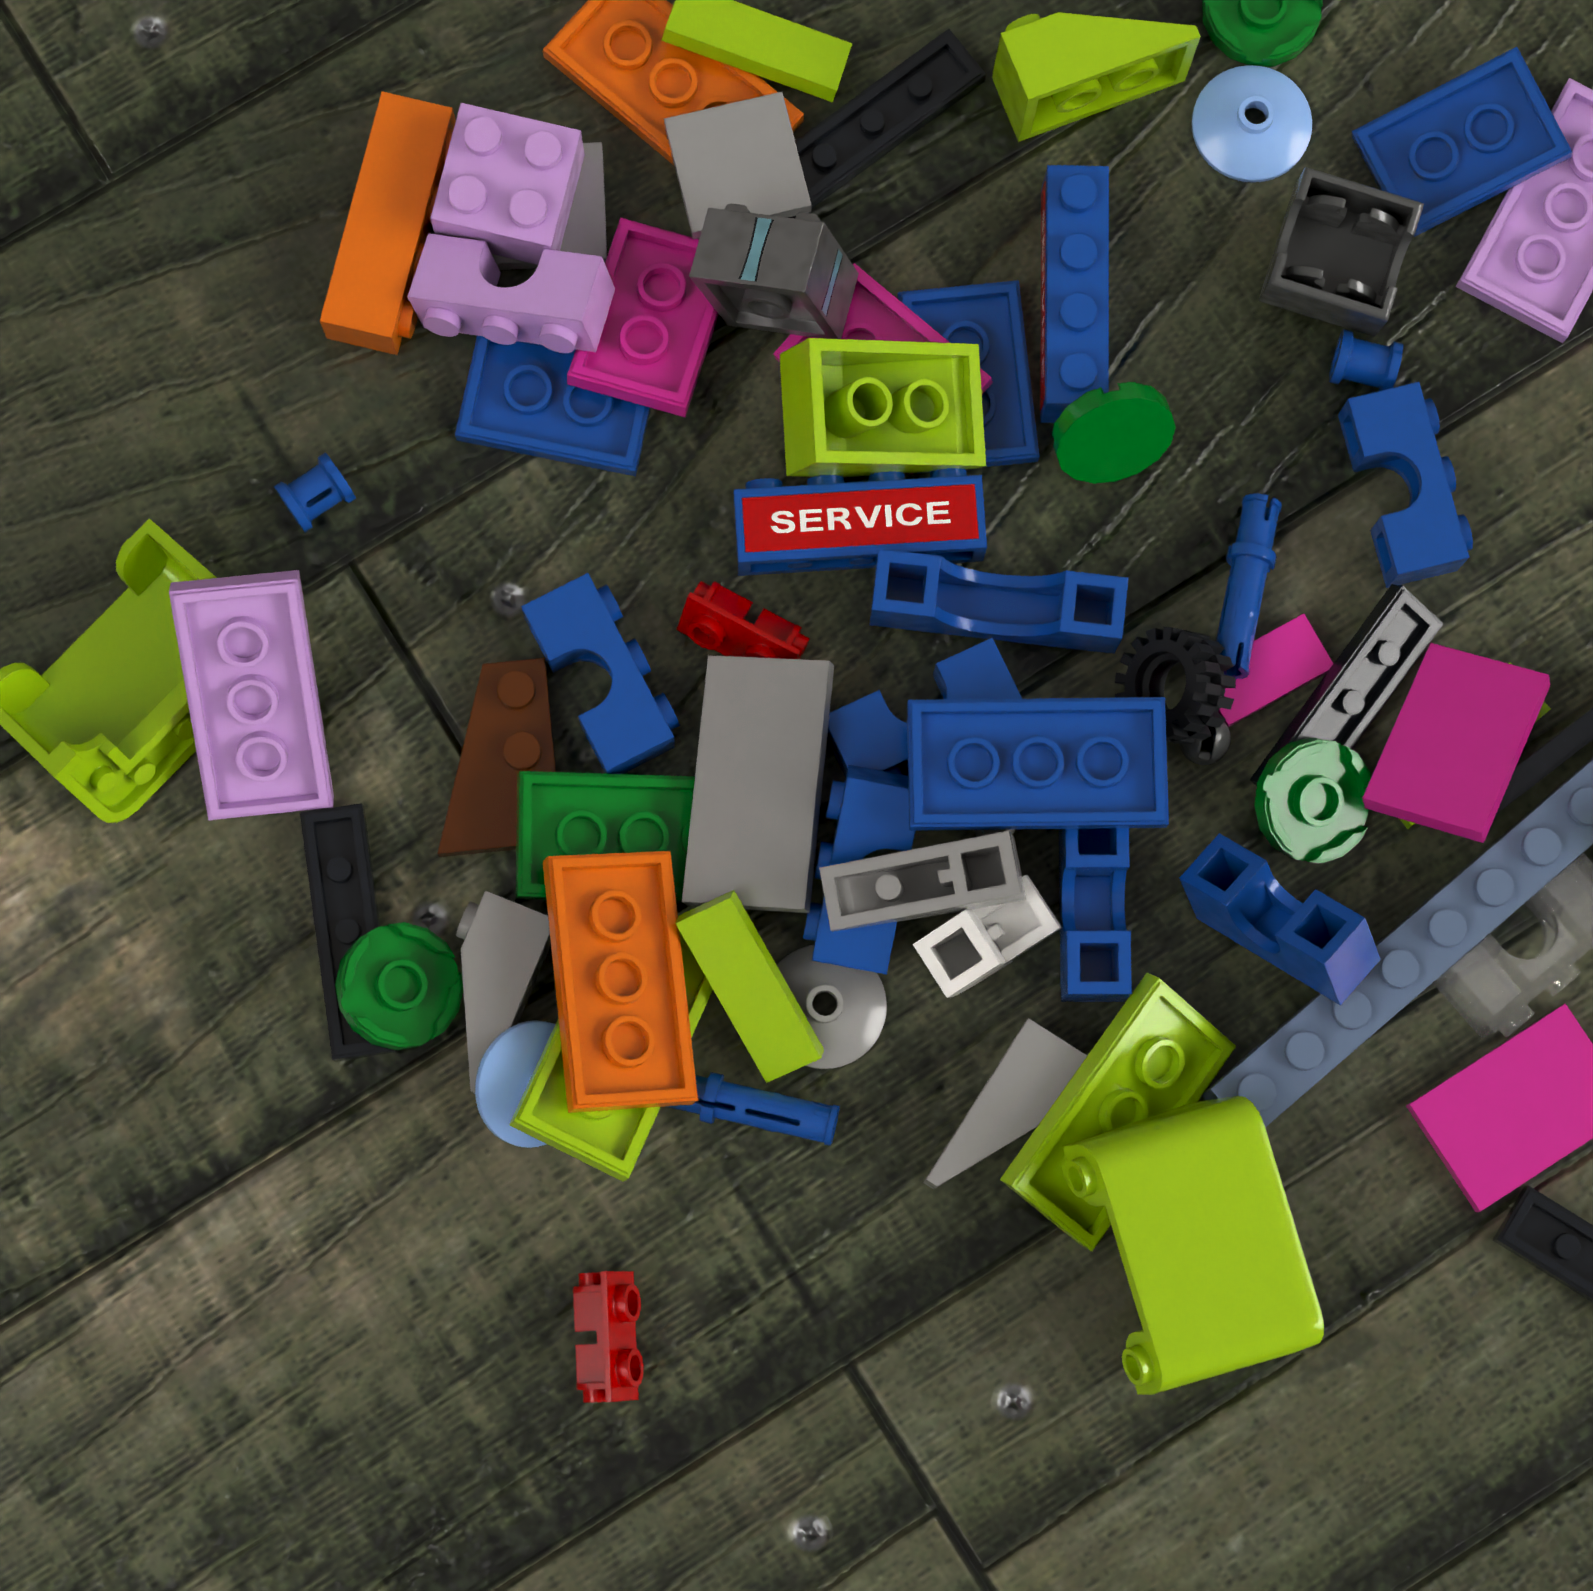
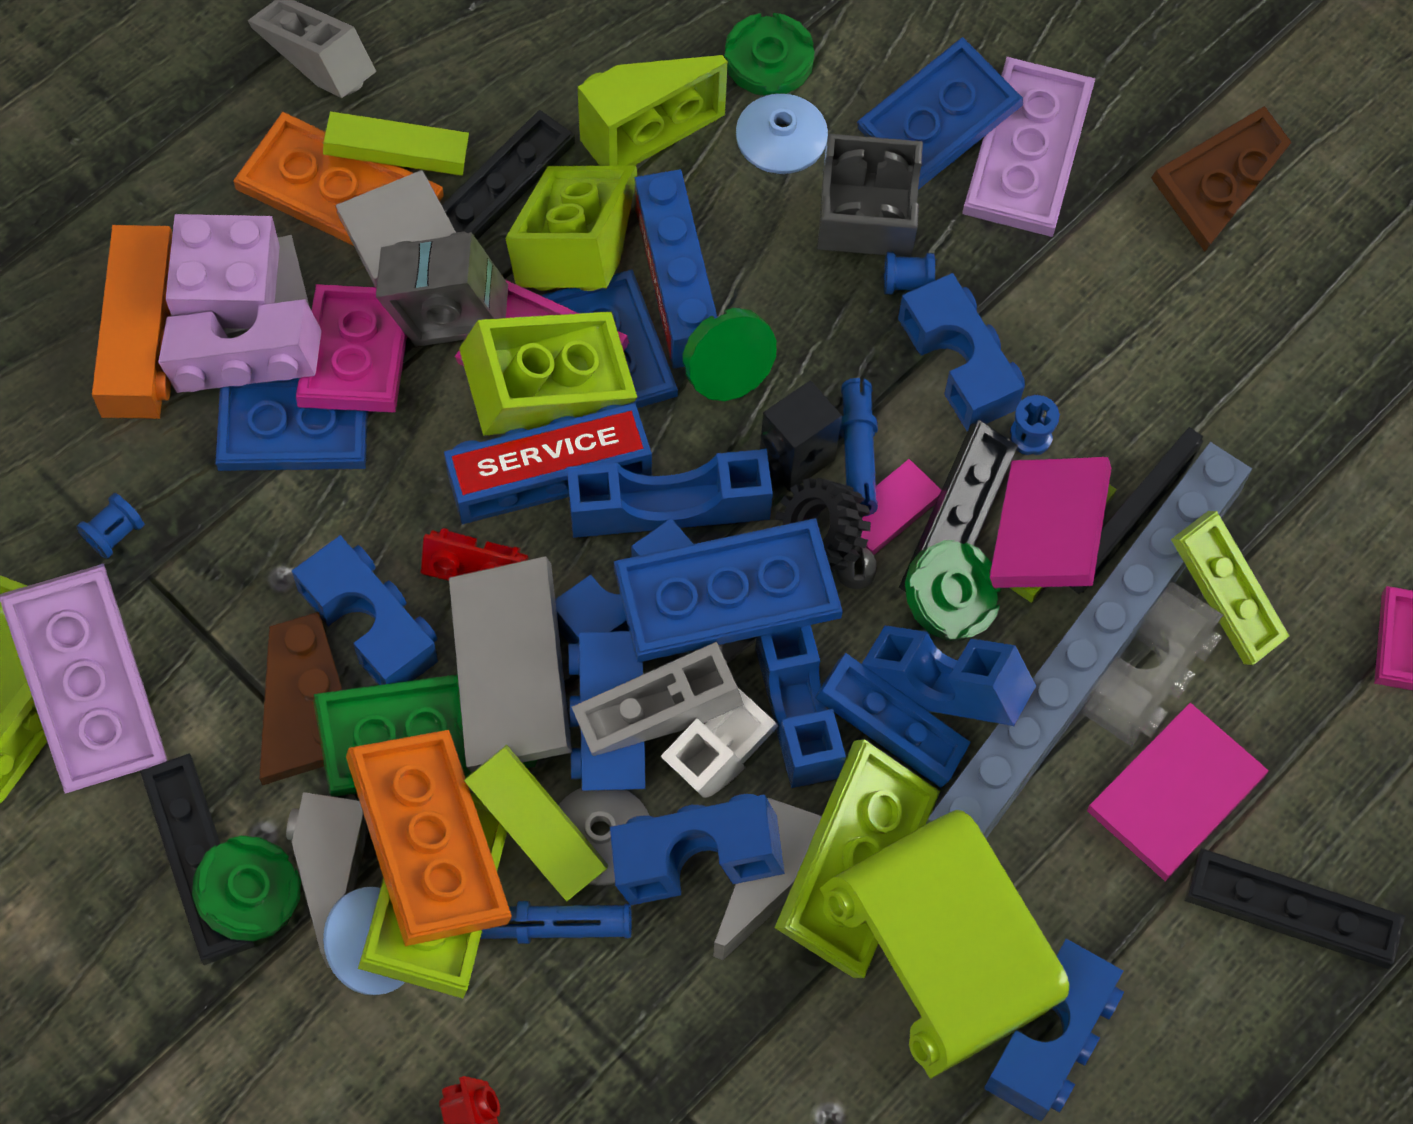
camera: 10 degrees left, 15 degrees down
none -> lime slope [505,165,637,291]
none -> blue arch [610,794,785,905]
none -> black brick [760,380,842,492]
none -> blue plate [815,653,971,788]
none -> blue arch [984,939,1124,1122]
none -> blue bush [1010,395,1060,455]

